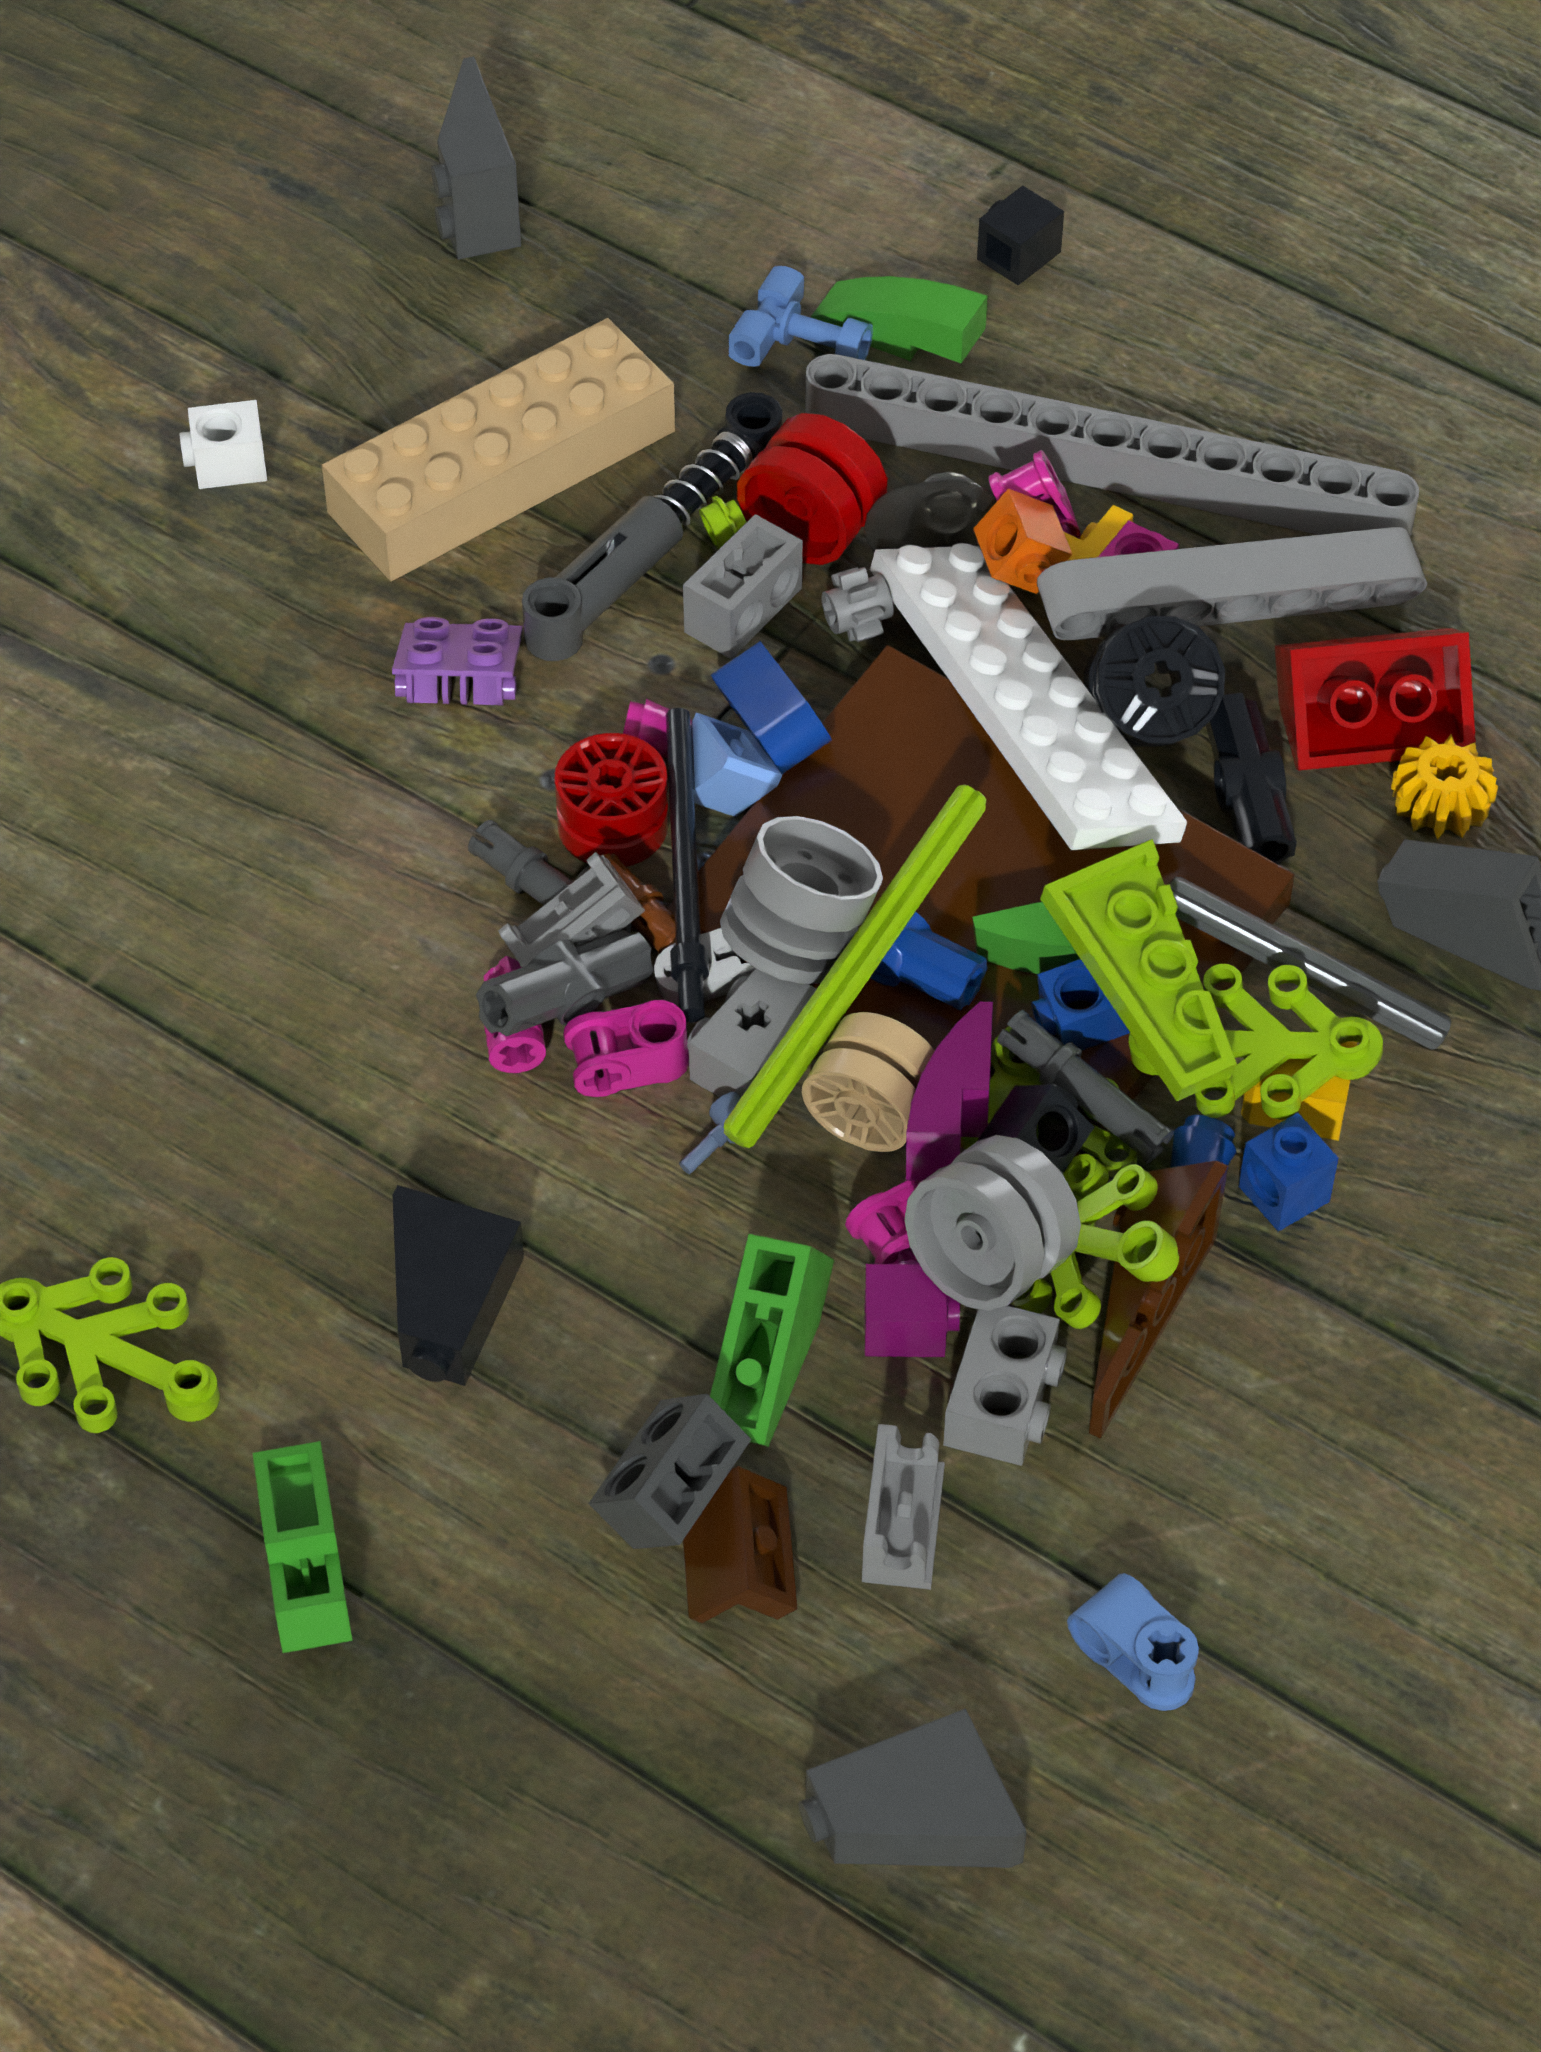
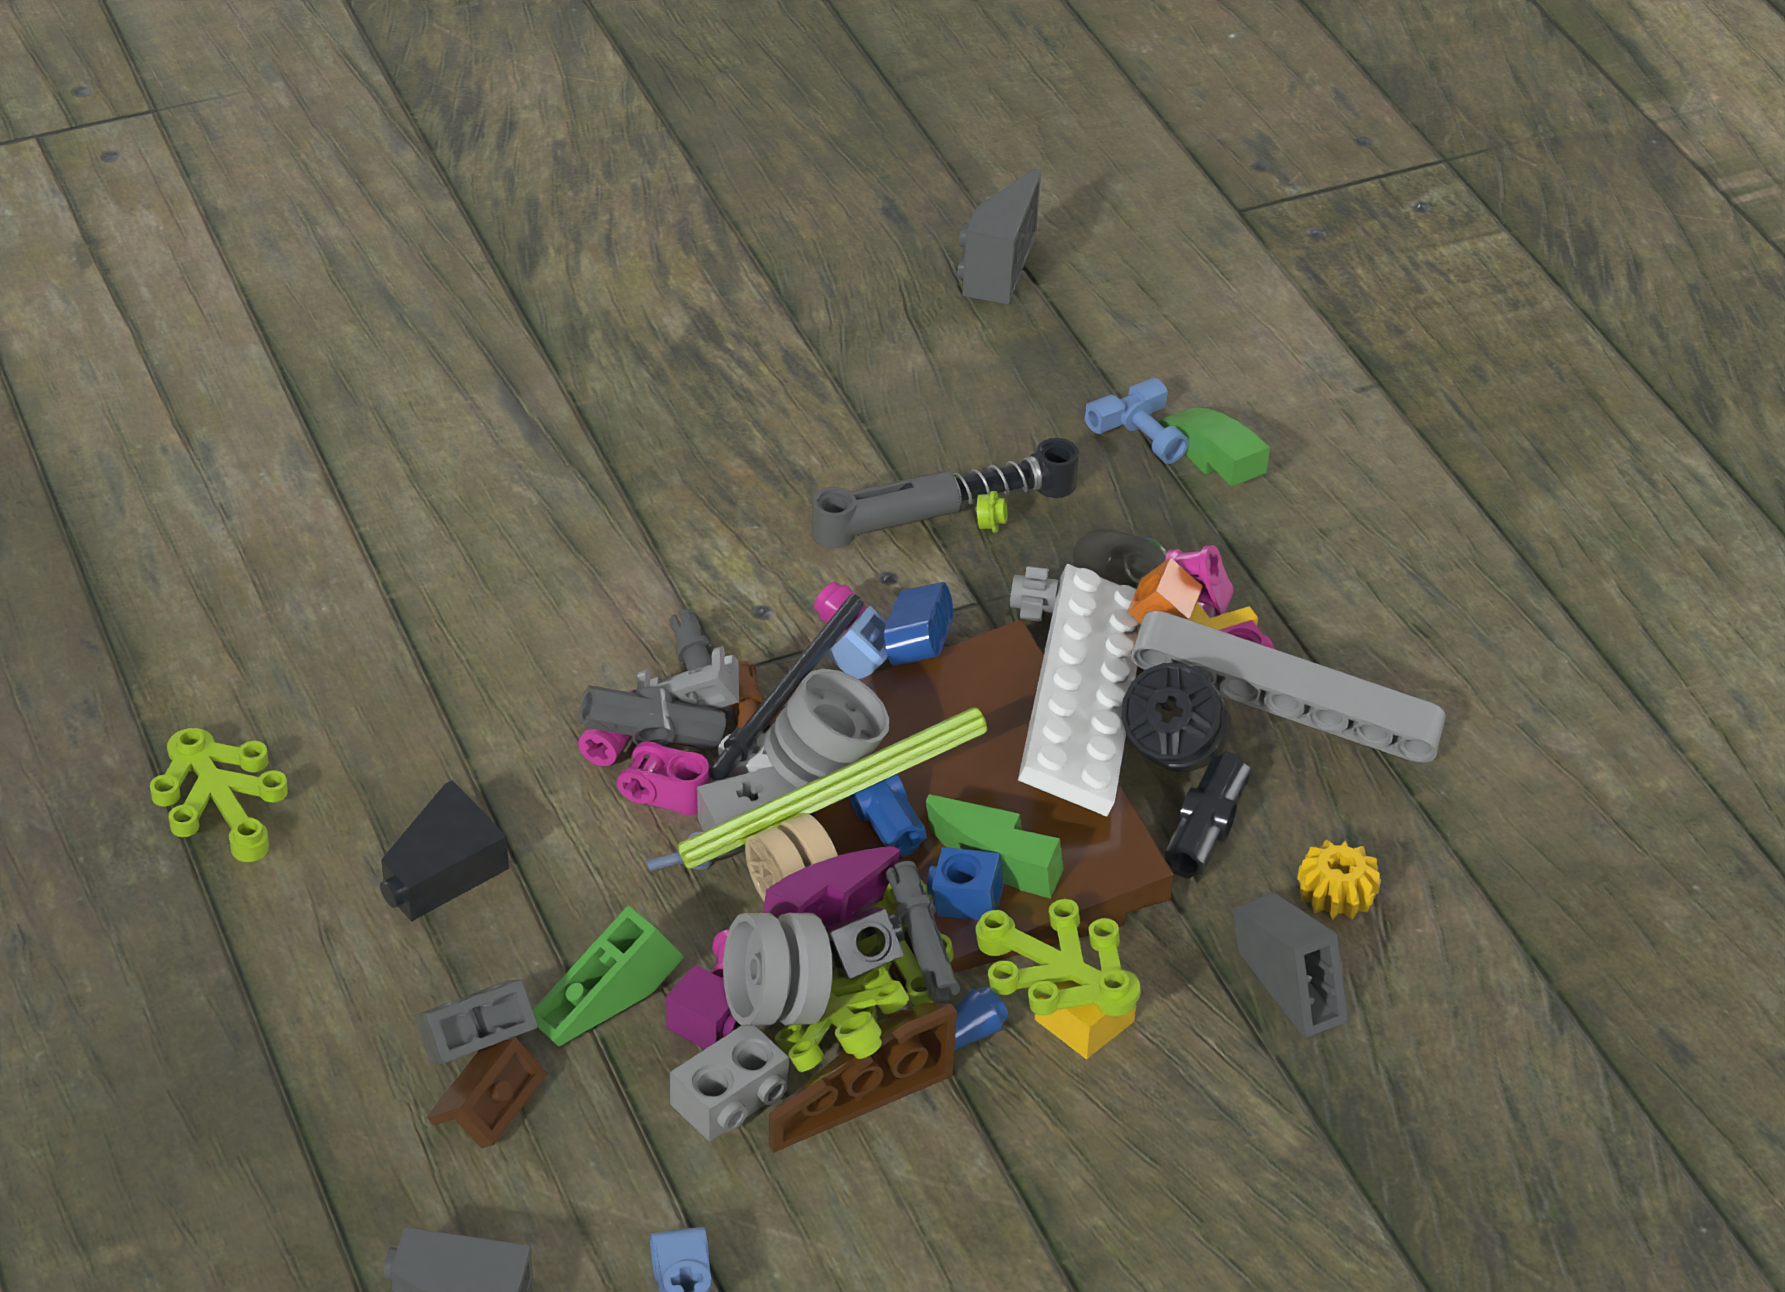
camera: 30 degrees right, 10 degrees down
white brick [179,400,267,489] -> none
bright green slope [253,1441,353,1653] -> none
tan brick [322,318,675,582] -> none
medium lavender hinge [392,617,523,706] -> none
red wheel [554,733,669,867] -> none
light grey brick [683,514,803,659] -> none
red wheel [737,413,888,565] -> none
light grey beam [805,354,1419,537] -> none
light grey hinge [862,1424,945,1590] -> none
black brick [977,185,1064,285] -> none
lime wing [1040,839,1237,1101] -> none
dark grey axle [1169,877,1452,1050] -> none
blue brick [1238,1113,1339,1232] -> none
red slope [1275,628,1476,771] -> none

